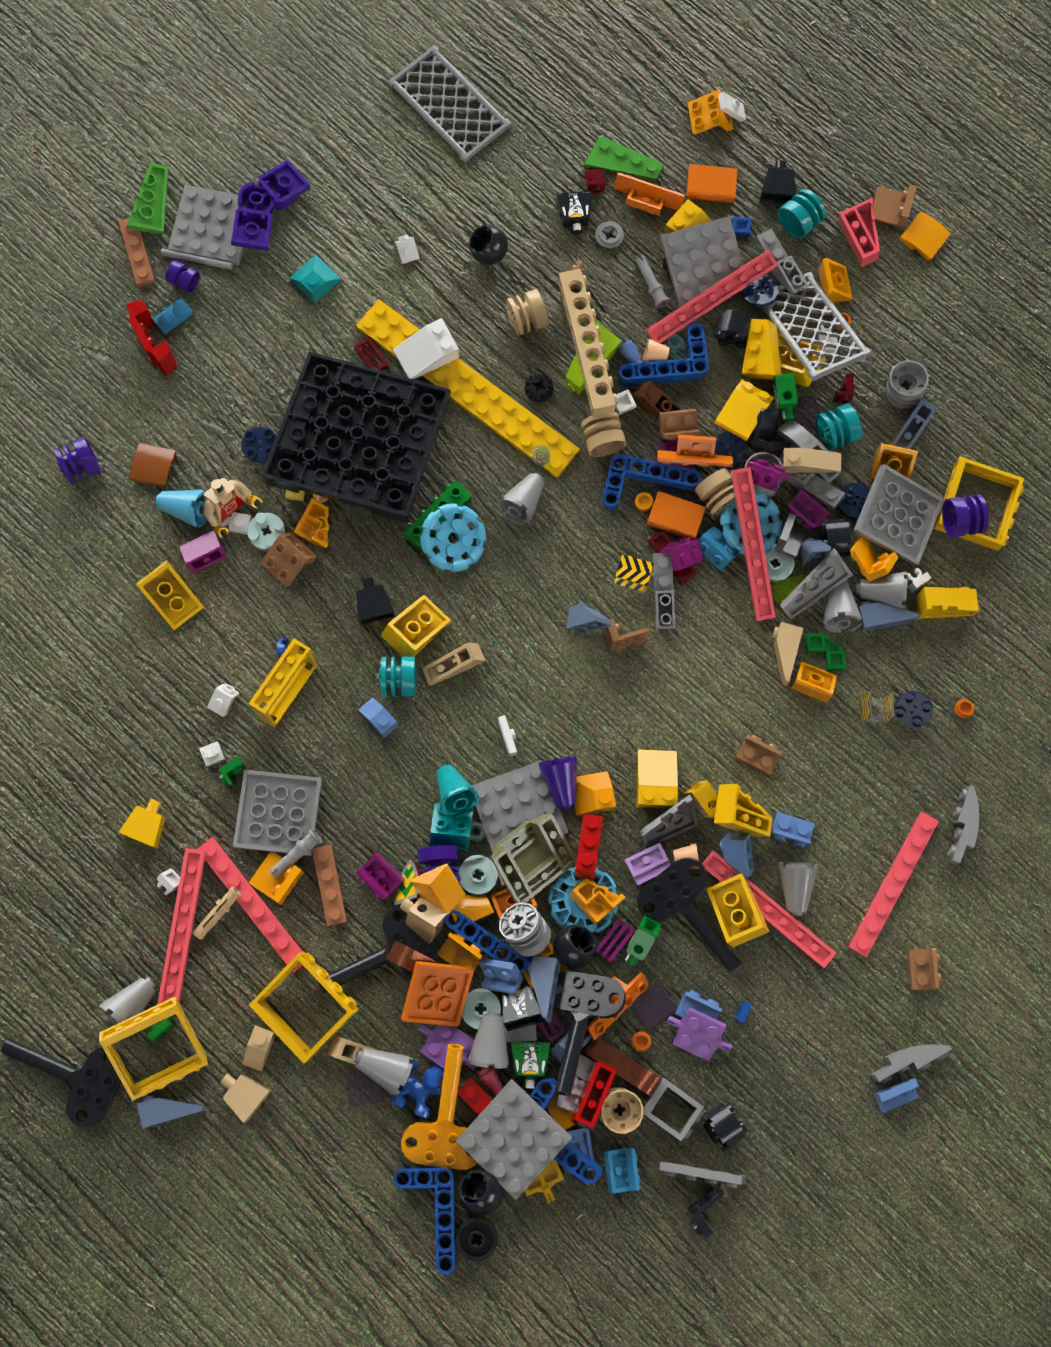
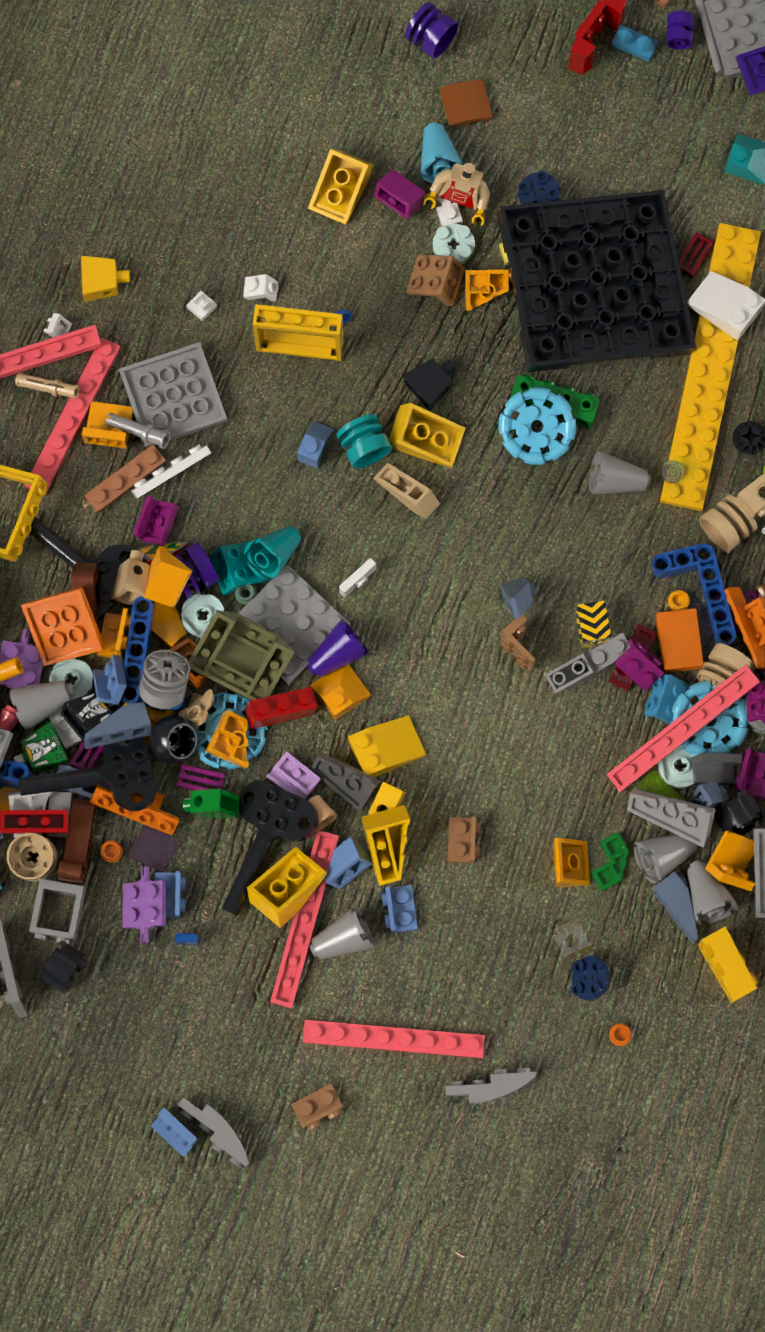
camera: 70 degrees right, 0 degrees up
green bracket [219,757,245,788] -> none
tan slope [772,622,803,686] -> none
white tile [906,568,931,593] -> none
none -> white plate [131,444,211,498]
none -> tan plate [178,689,214,727]

